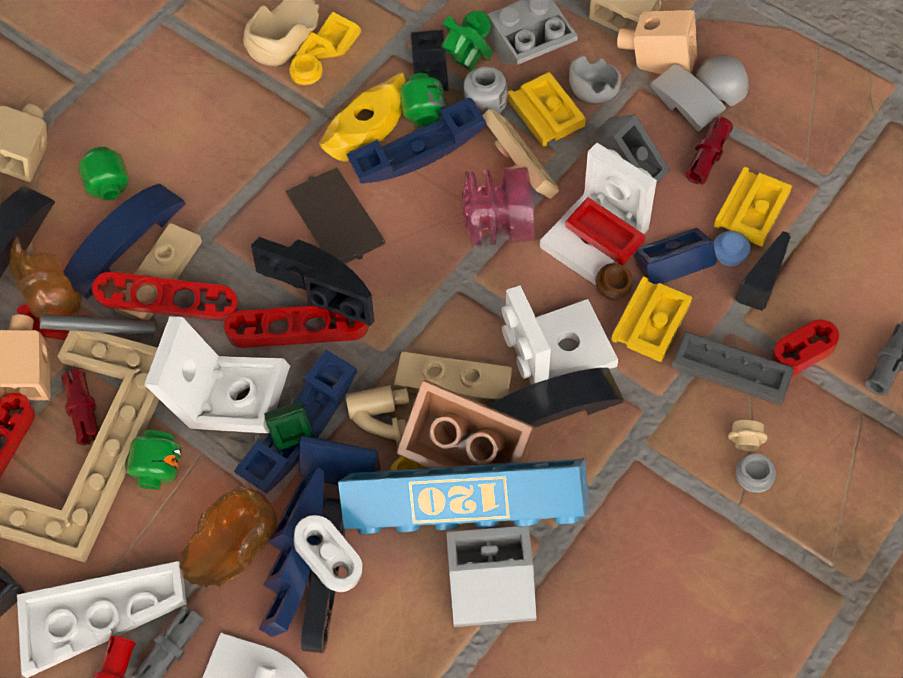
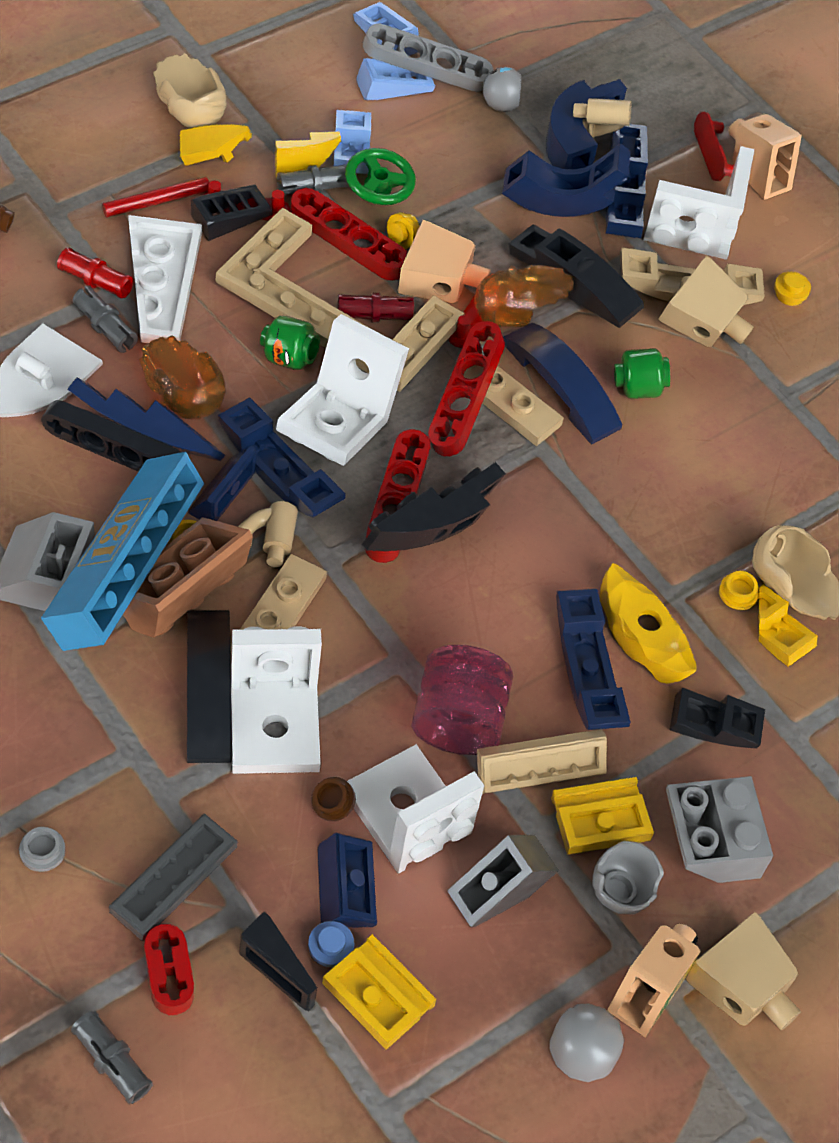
camera: 95 degrees right, 5 degrees down
dark grey bar [40,314,155,335] -> none
dark green tile [264,401,314,451] -> none
clear smoke piece [286,167,385,264] -> none
white plate [294,515,362,592] -> none
green head [399,73,446,127] -> none
green hips [441,10,494,71] -> none
light grey head [464,67,508,115] -> none
red tile [565,197,645,266] -> none
yellow plate [611,276,693,362] -> none
light grey slope [649,63,726,132] -> none
dark red pin [685,117,733,184] -> none
tan plate [728,420,767,451] -> none

